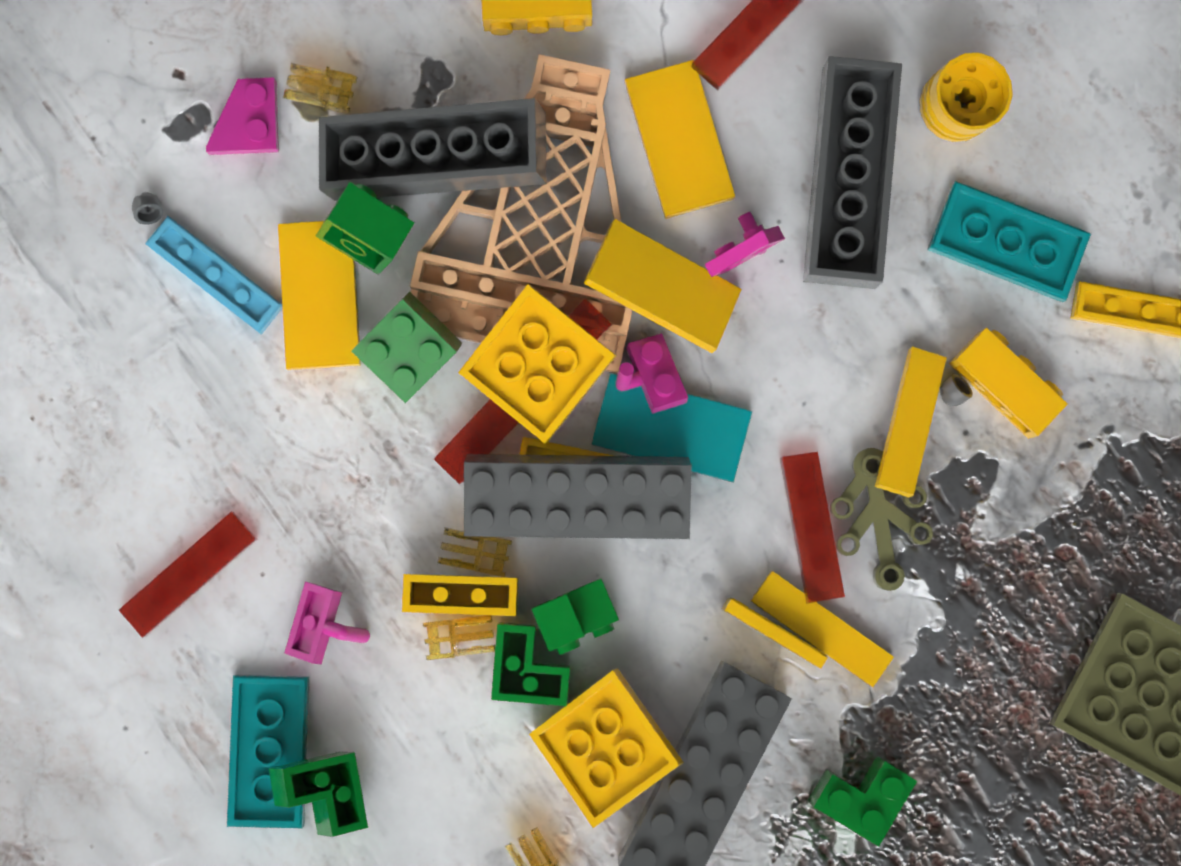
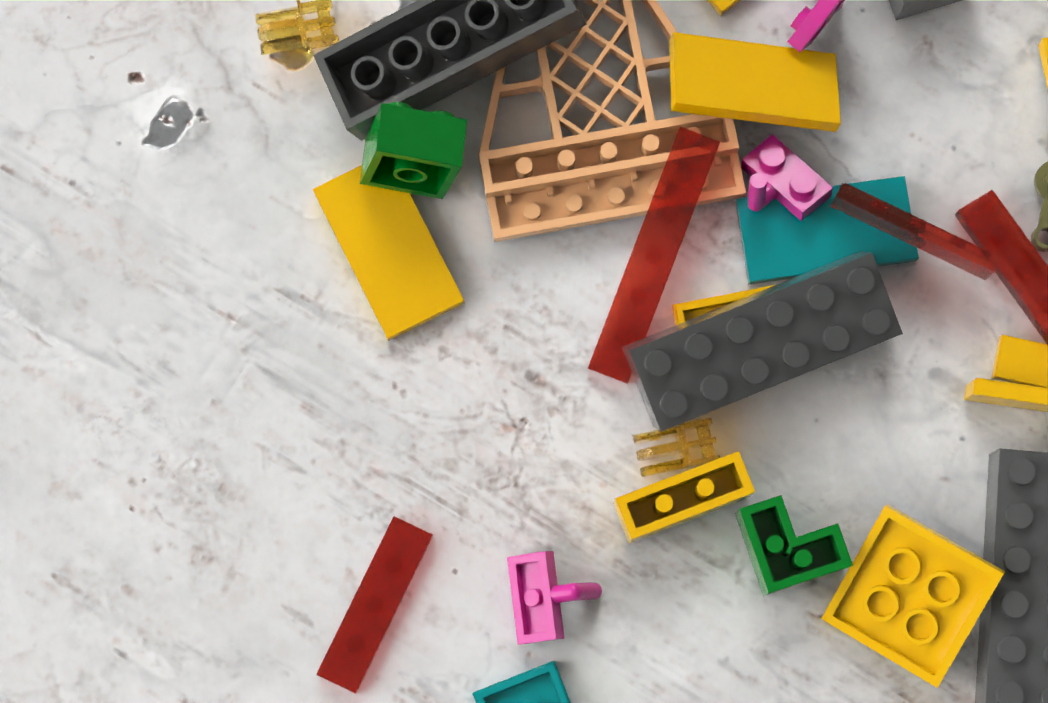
camera: 15 degrees left, 5 degrees down
dark grey hinge [132,192,163,225] -> none
medium azure tile [145,216,283,335] -> none
dark pink wing [206,77,279,155] -> none
brick [351,291,463,403] -> none
clear yellow arm [423,615,495,660] -> none
yellow plate [458,284,617,443] -> none
green brick [531,578,619,655] -> none
none -> clear red tile [830,183,1000,281]

